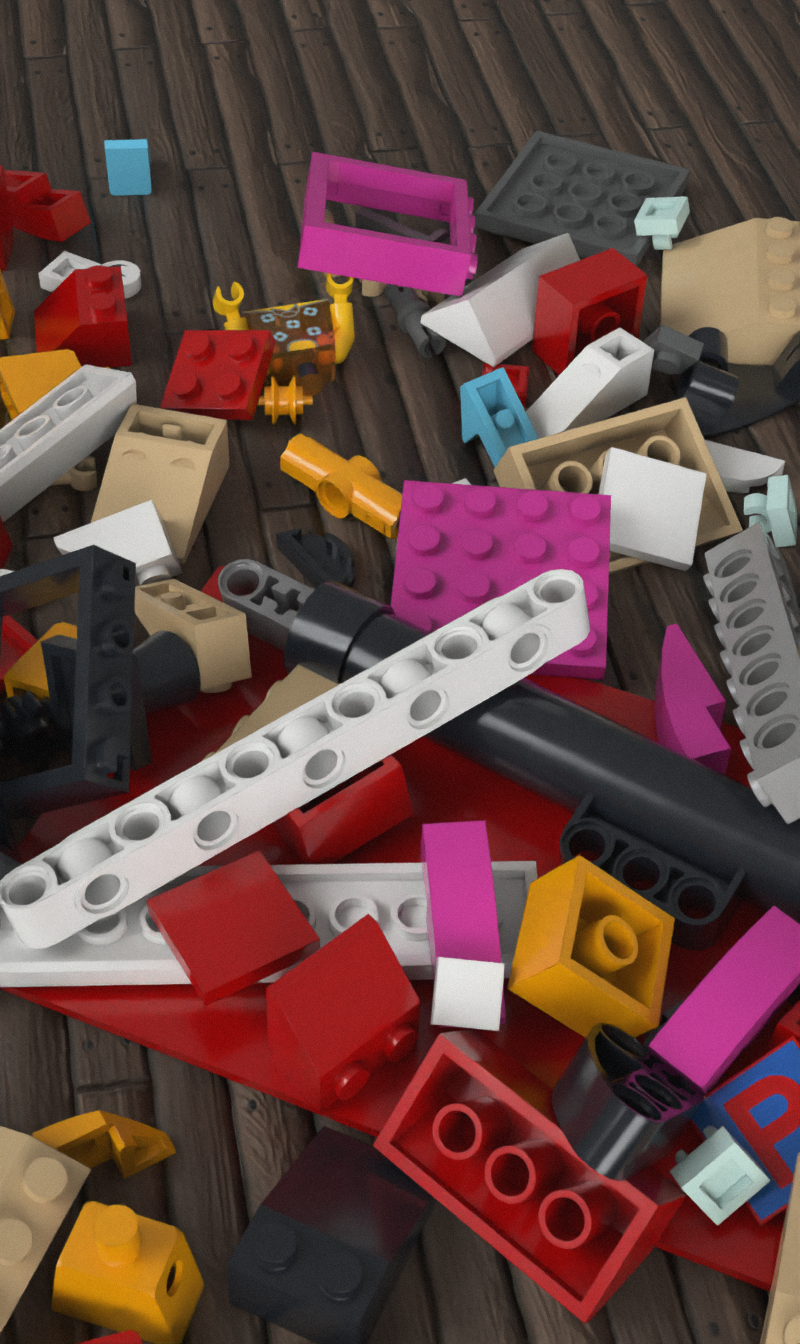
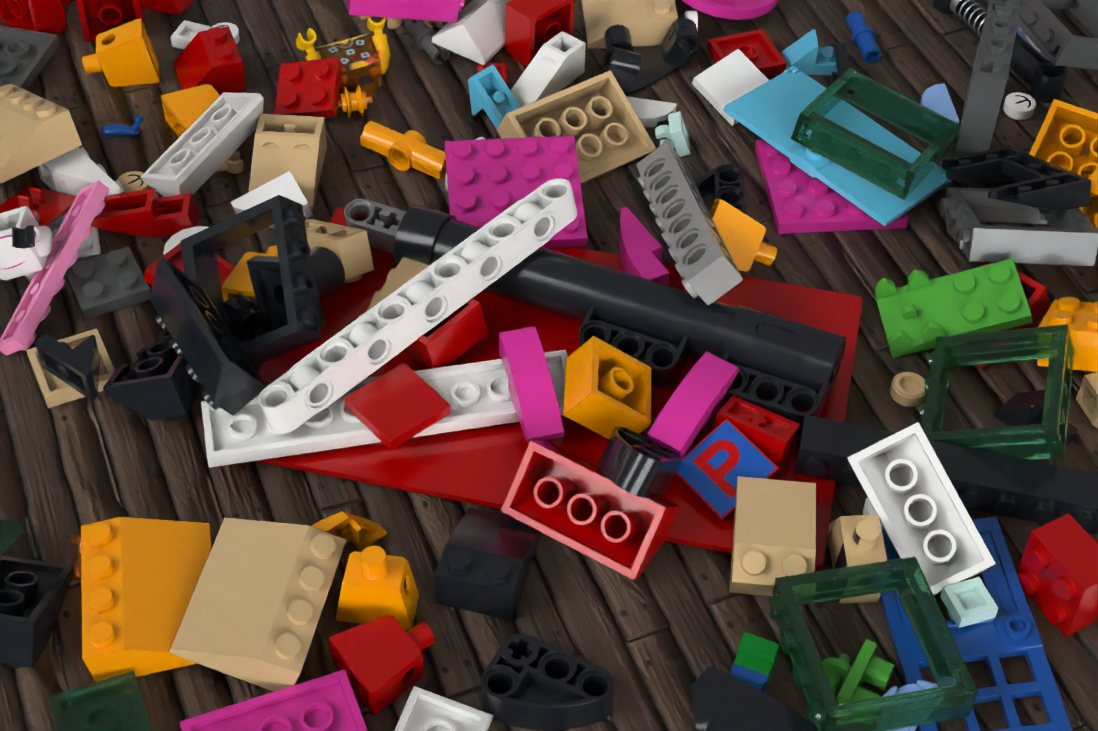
camera: 10 degrees left, 0 degrees up
red slope [266,914,420,1113] -> none
black tile [276,528,354,589] -> none
white tile [431,957,505,1031] -> none
white tile [599,447,706,571] -> none
dark grey plate [643,324,704,375] -> none
light aqua tile [670,1126,771,1226] -> none

